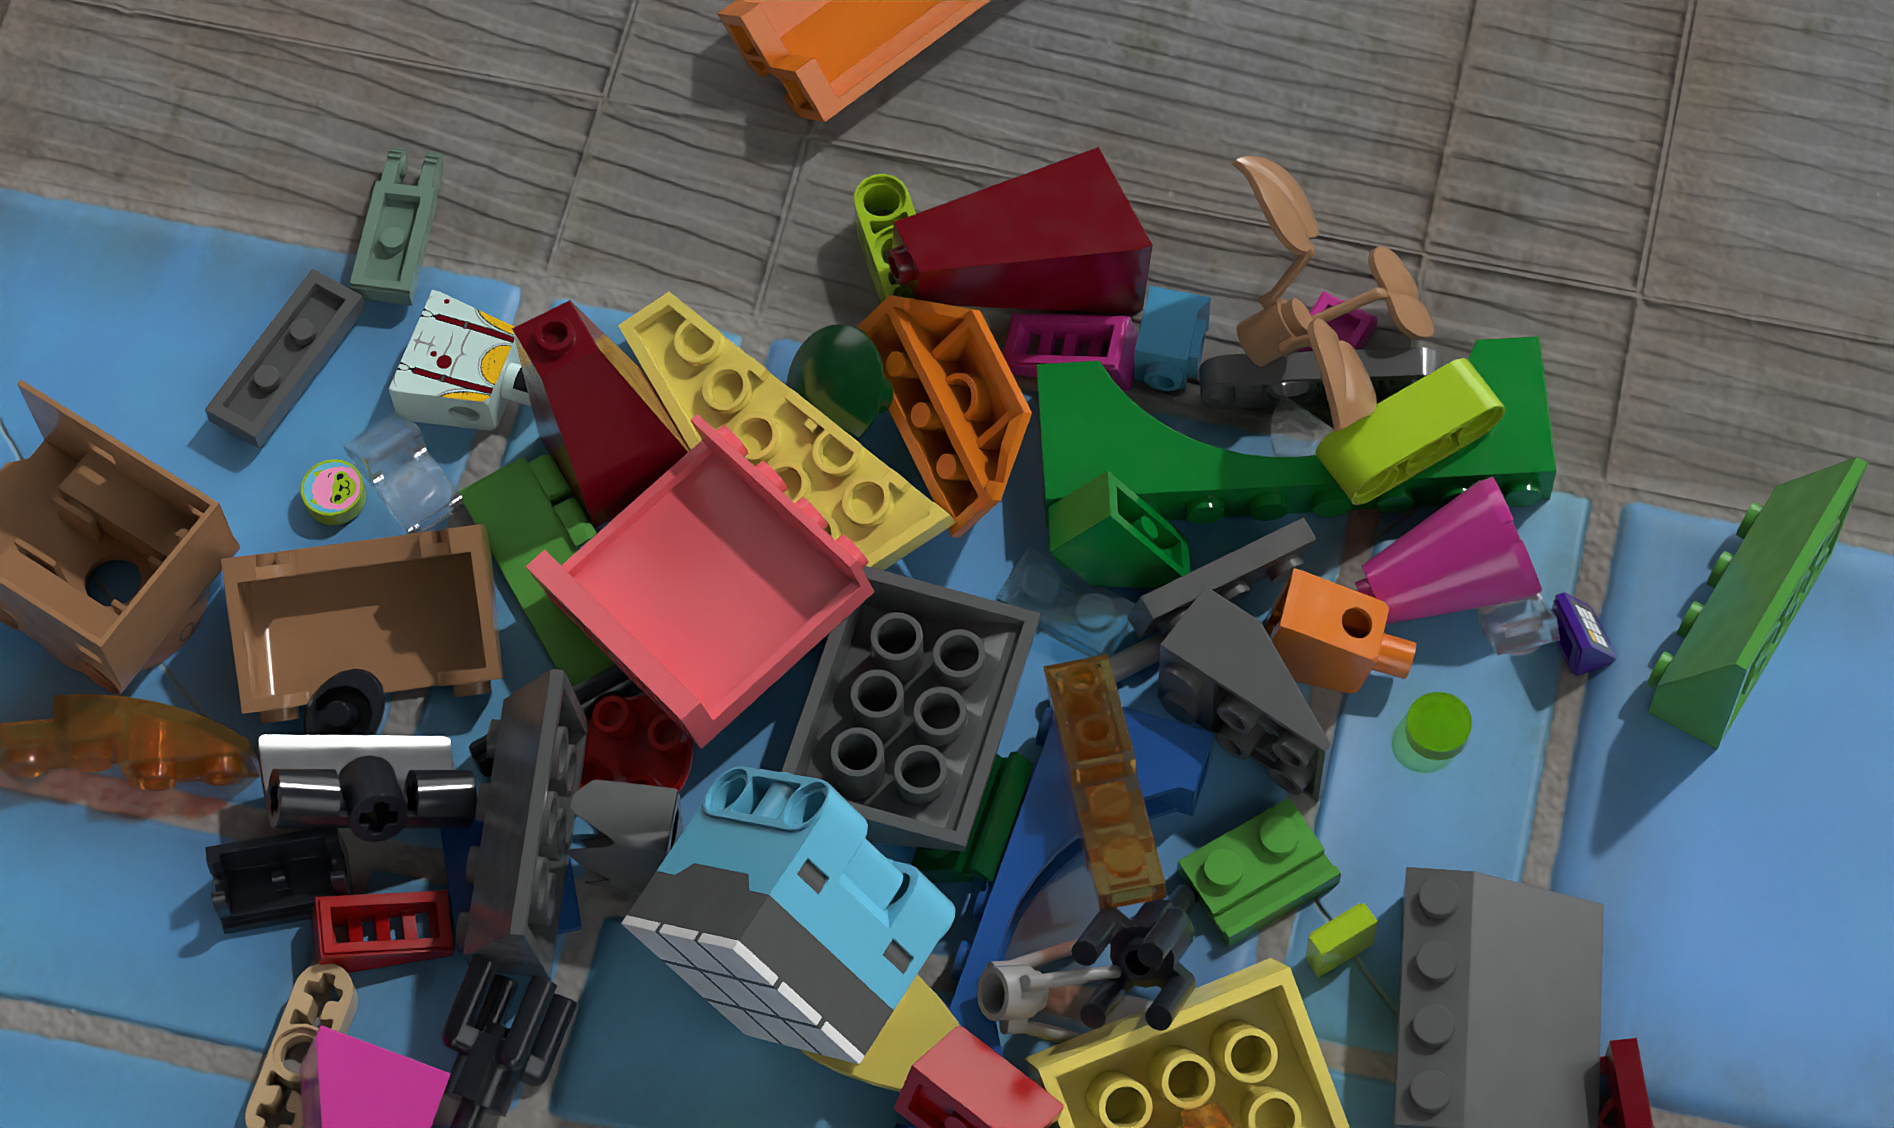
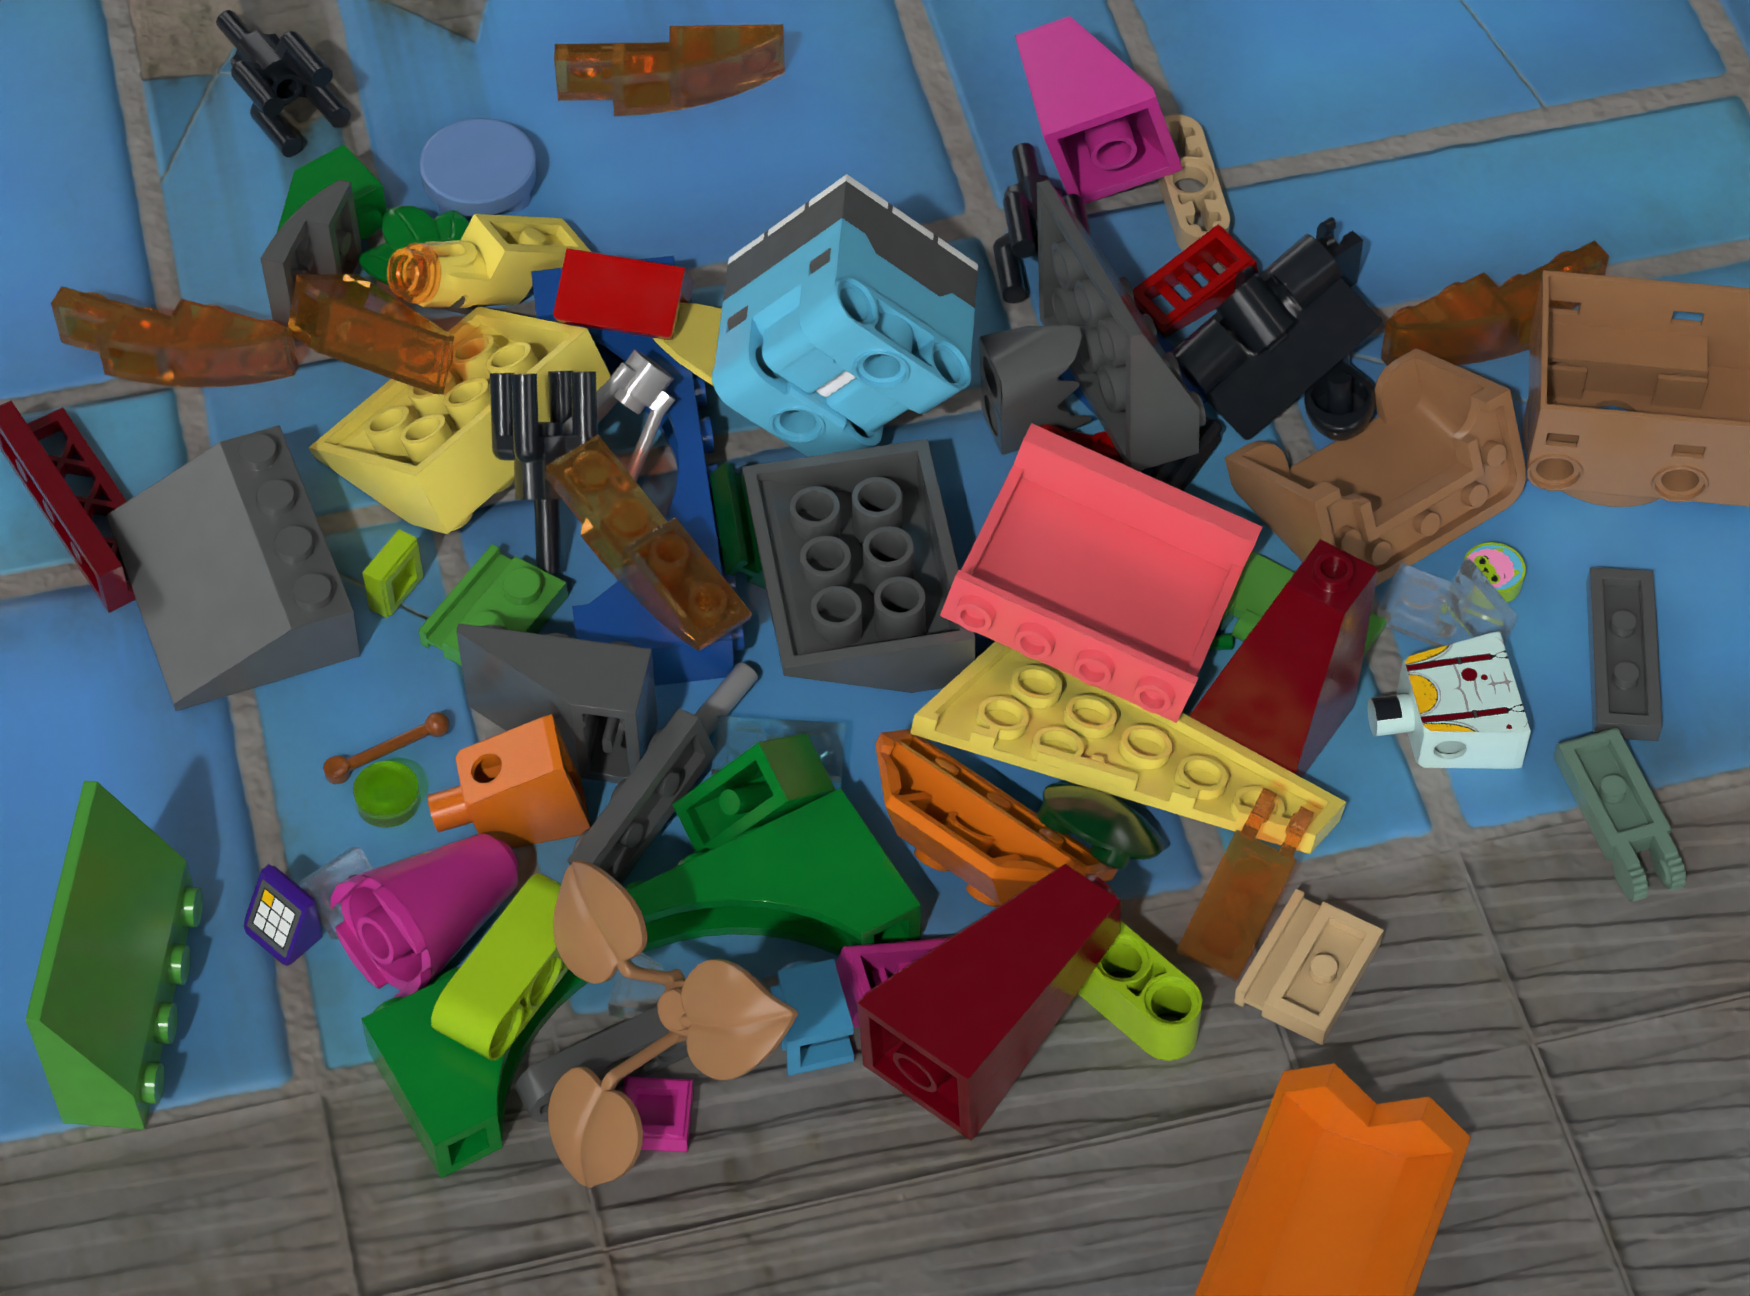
camera: 150 degrees right, 10 degrees down
none -> dark orange hinge [323,712,450,784]
none -> clear orange hinge [1176,788,1314,982]
none -> tan plate [1234,889,1384,1045]

